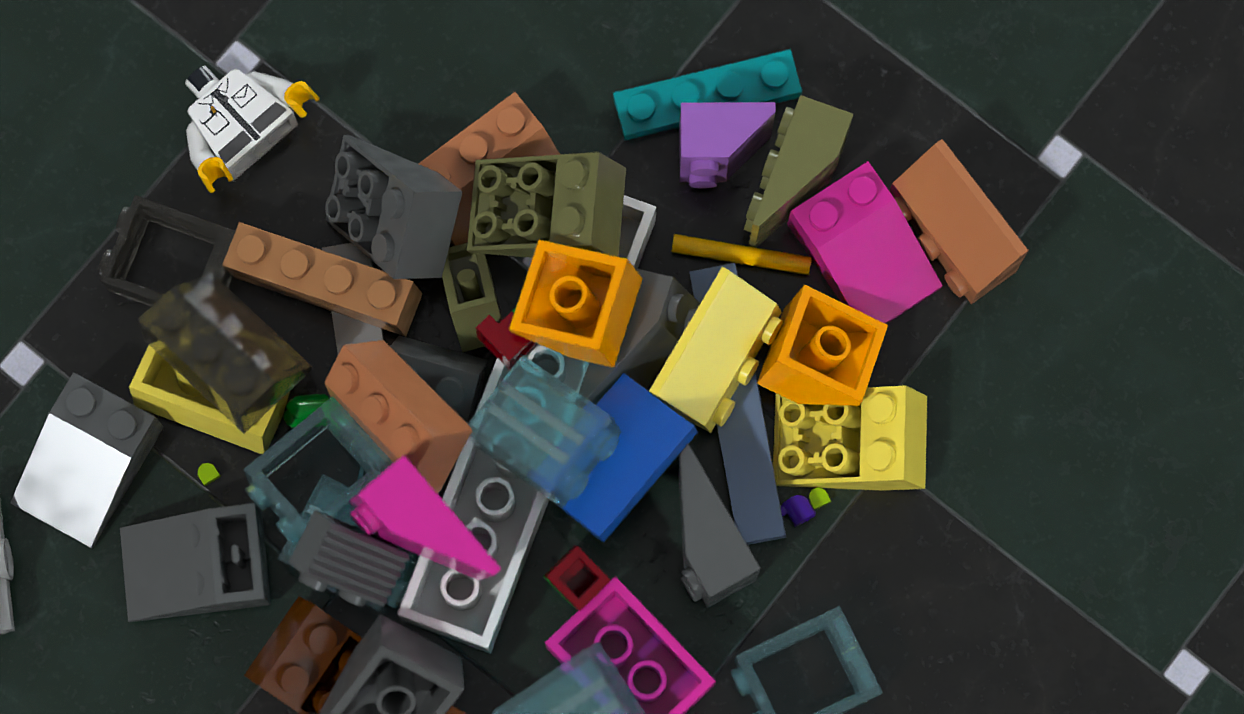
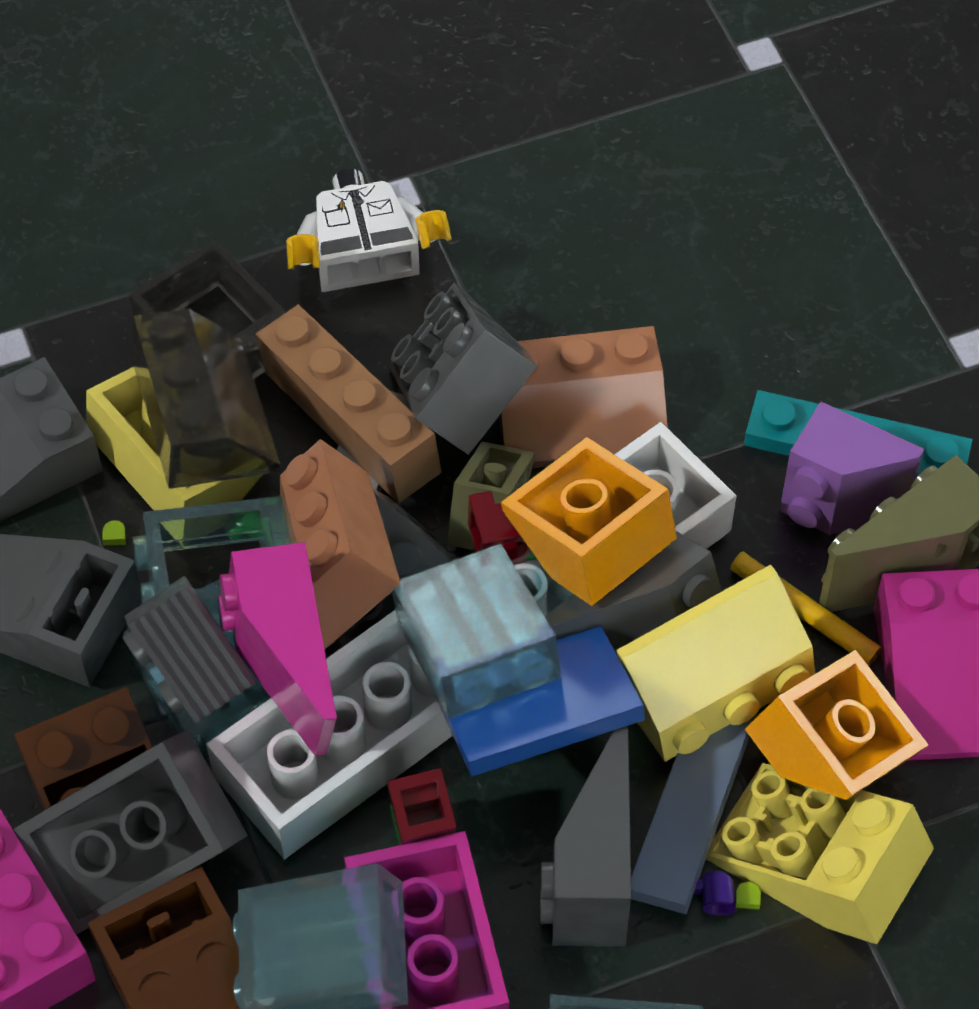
camera: 30 degrees right, 20 degrees down
olive slope [467,152,626,258] -> none

